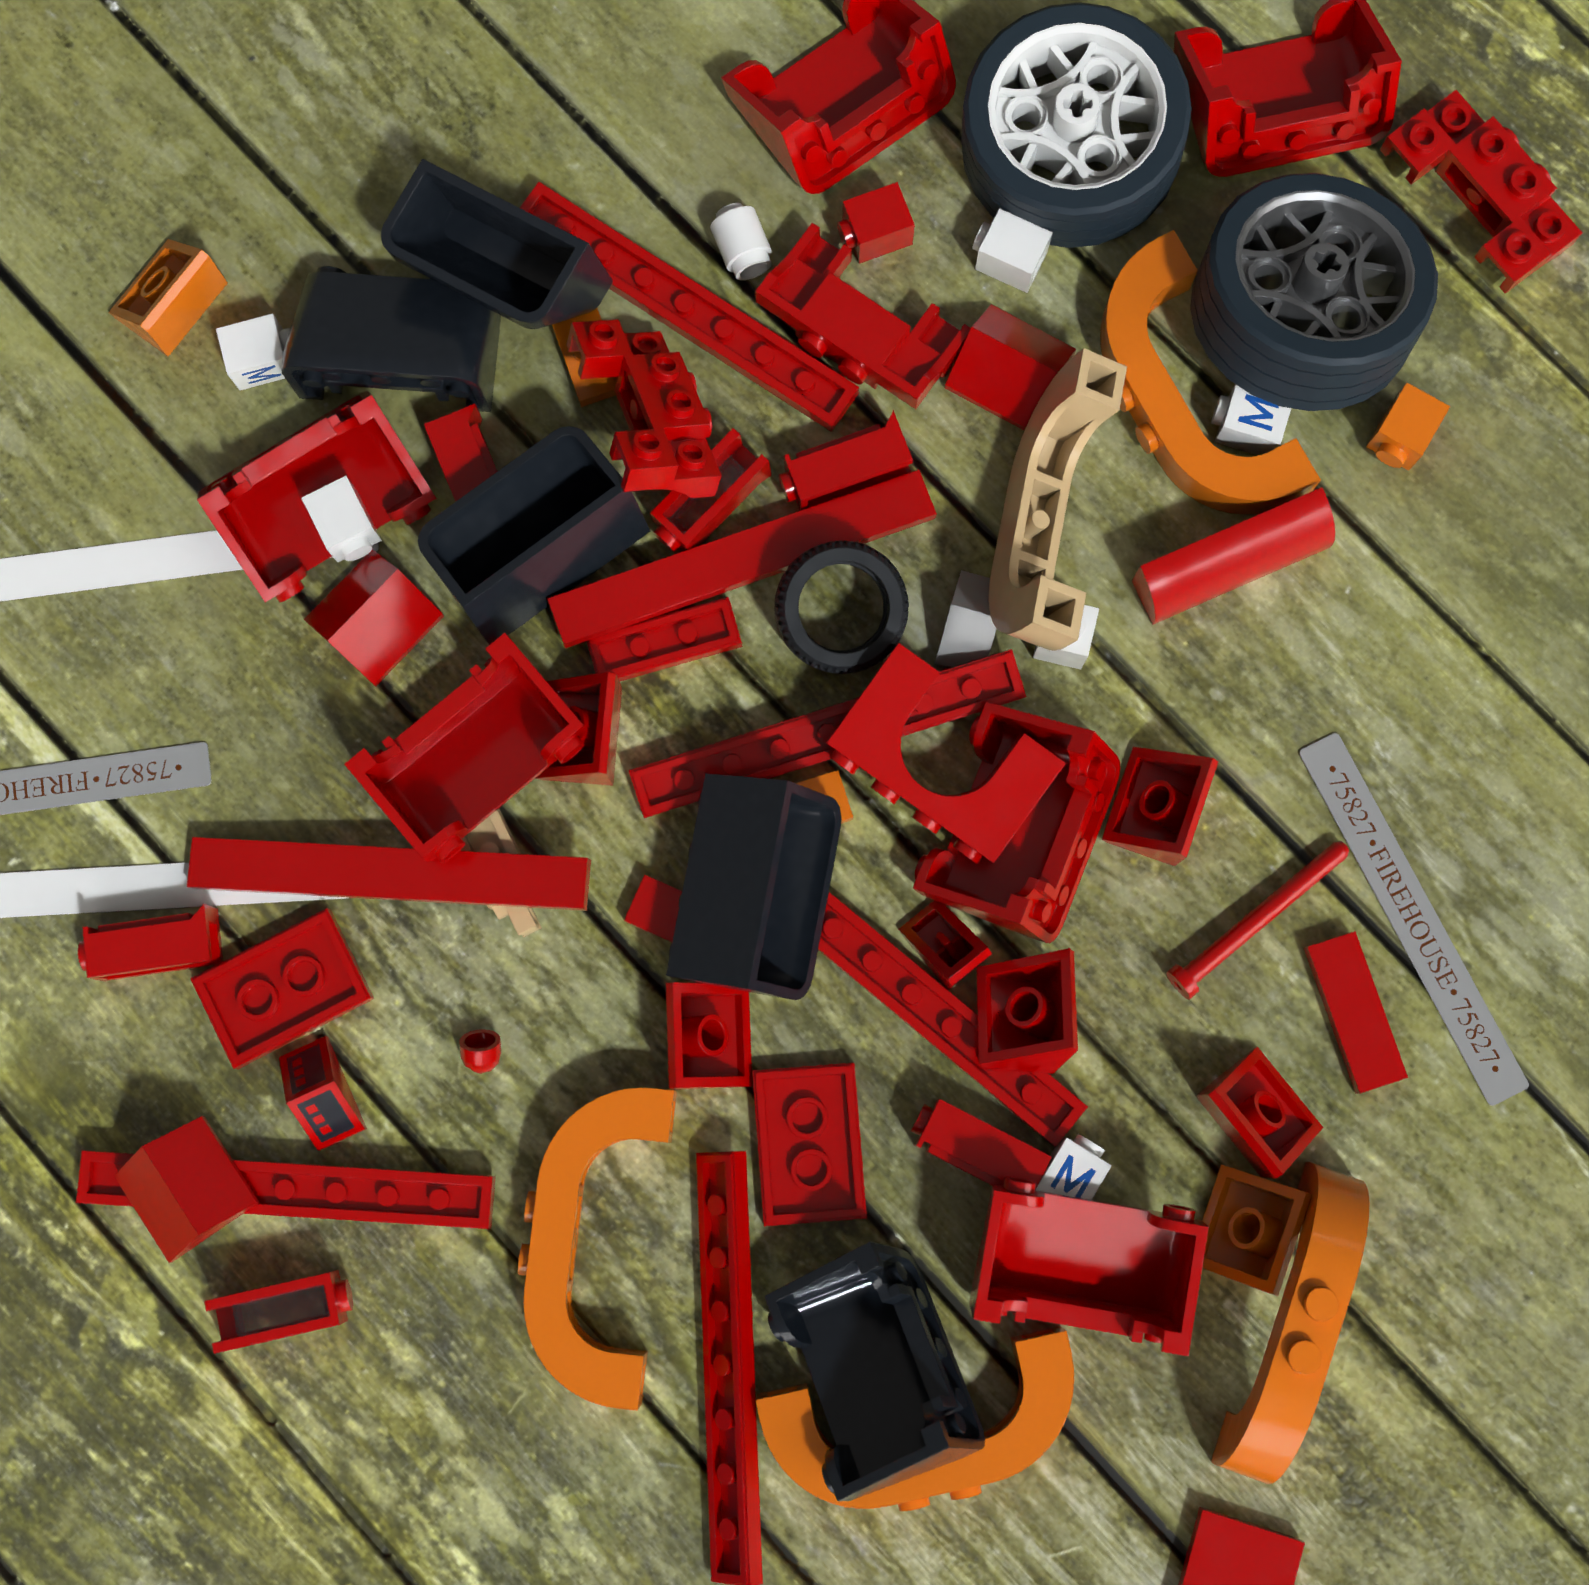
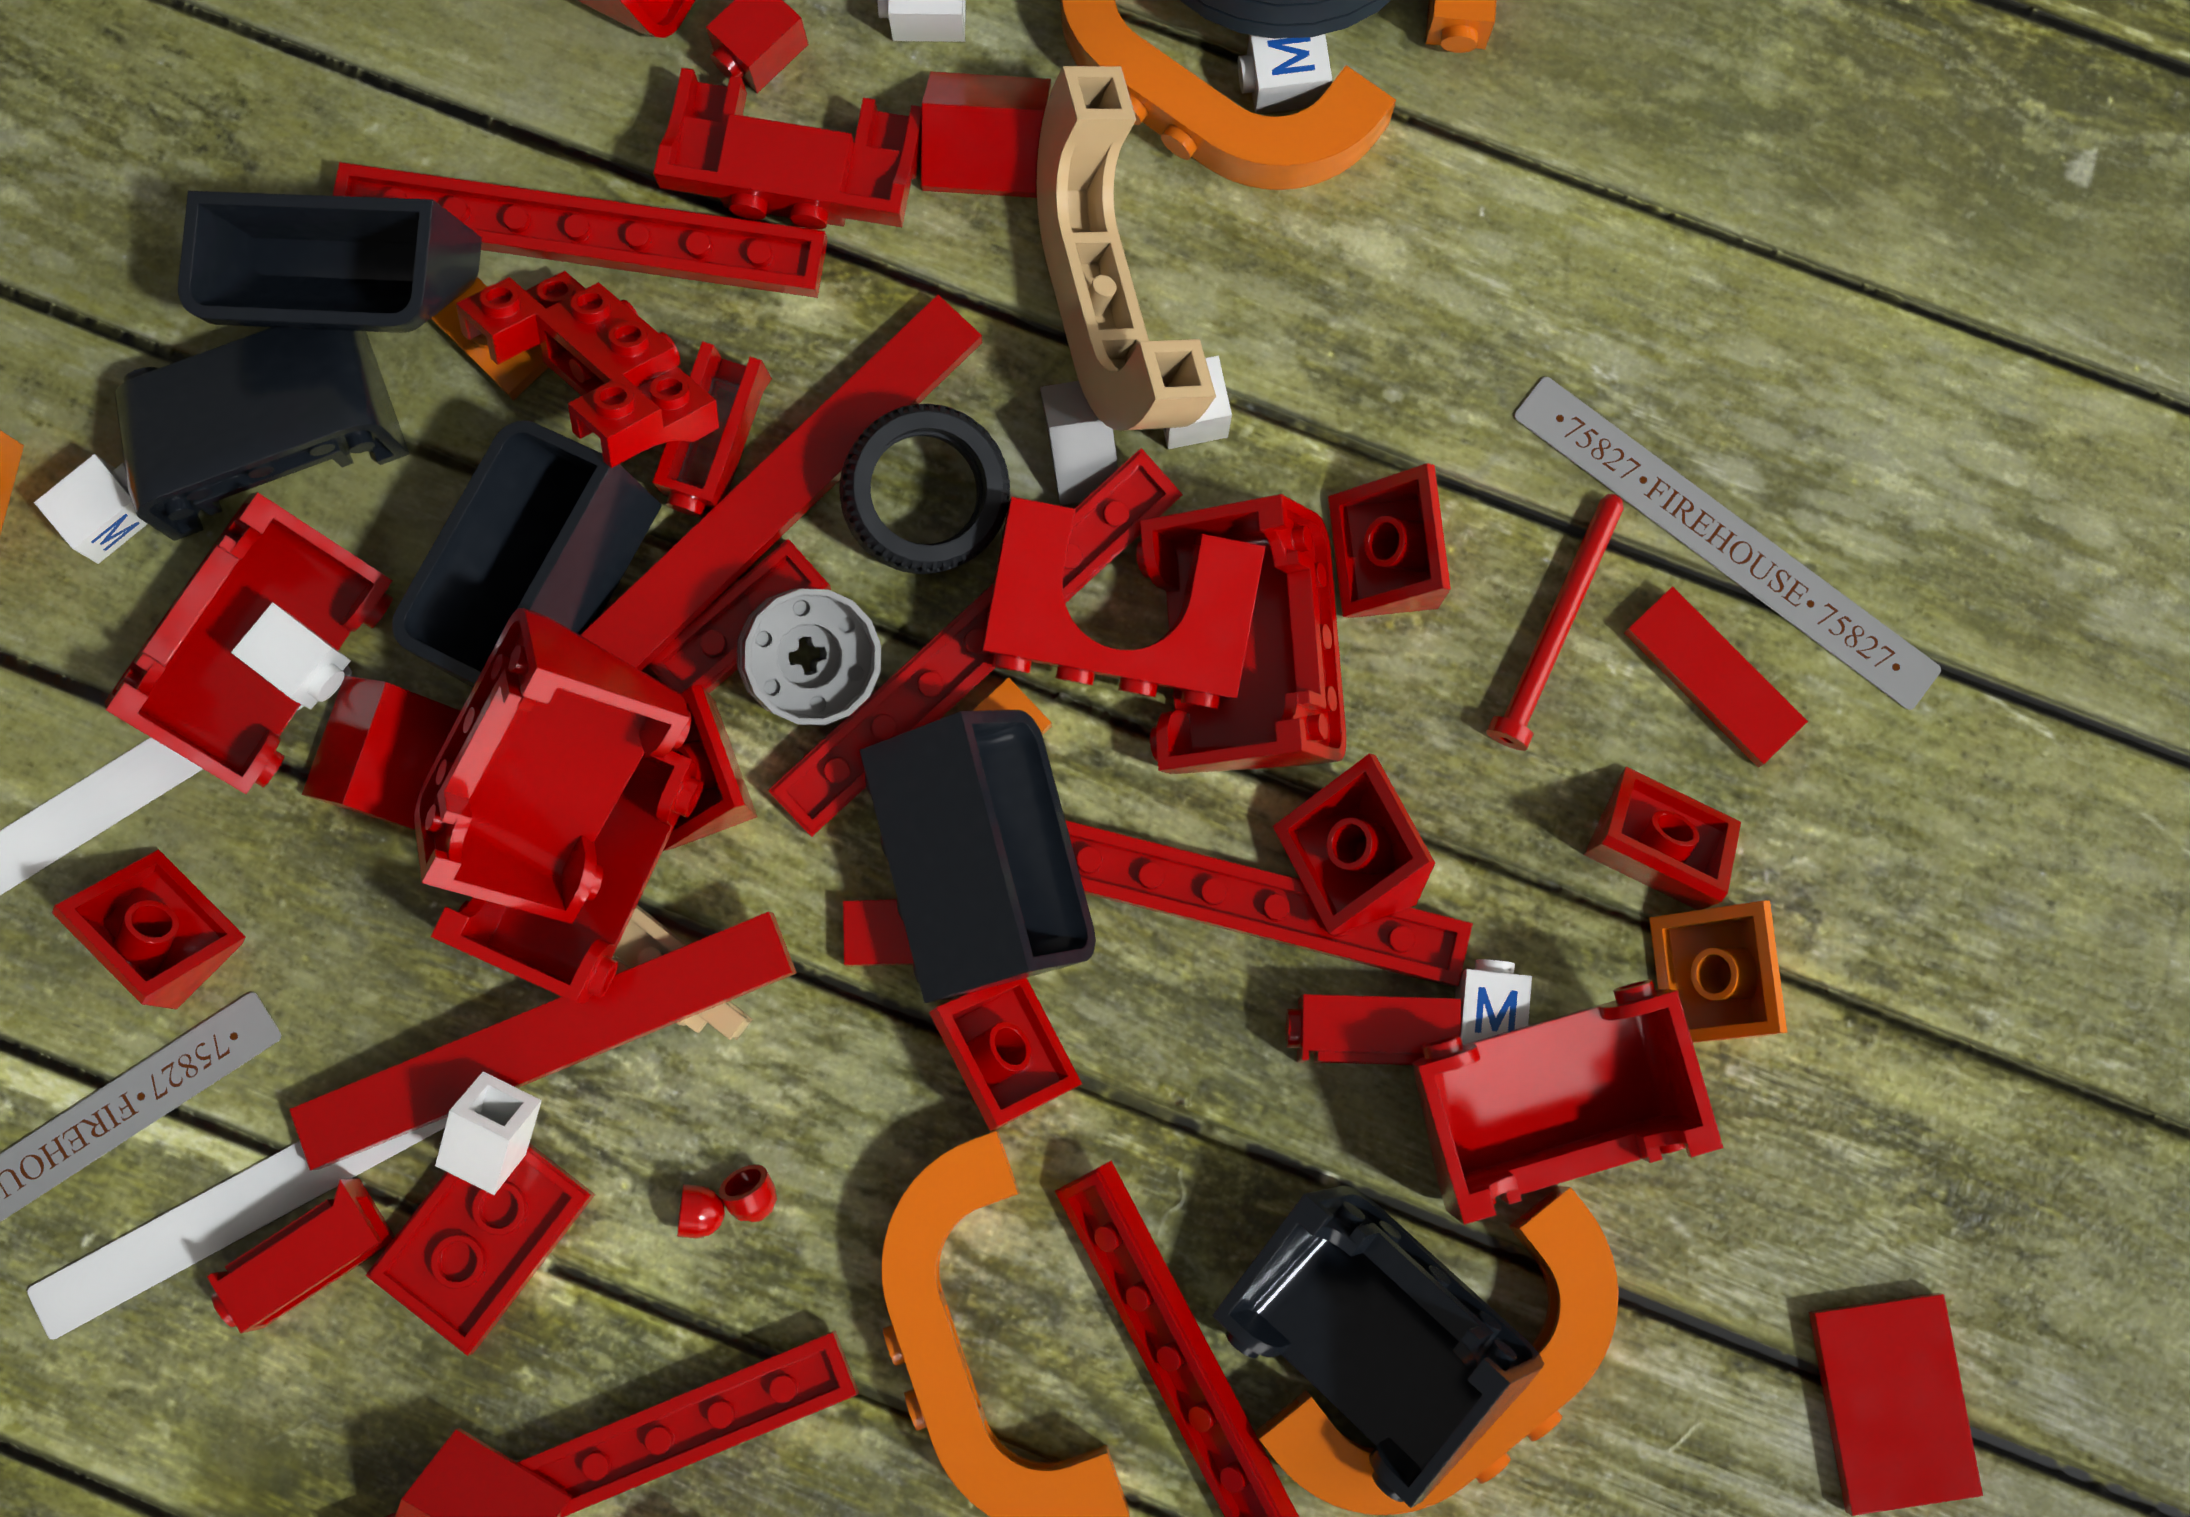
camera: 30 degrees left, 0 degrees up
slope [279,1036,367,1151] -> none
red window [424,404,498,502] -> none
white brick [710,203,772,280] -> none
red tile [752,1063,867,1226] -> none
red window [778,410,913,511] -> none
red slope [898,900,992,990] -> none
red brick [1132,487,1335,625] -> none
orange arch [1211,1162,1370,1484] -> none
none -> red slope [52,849,246,1010]
none -> red windscreen [414,608,691,924]
none -> white brick [435,1072,542,1195]
none -> red hinge [677,1184,725,1239]
none -> light grey wheel [737,589,881,725]

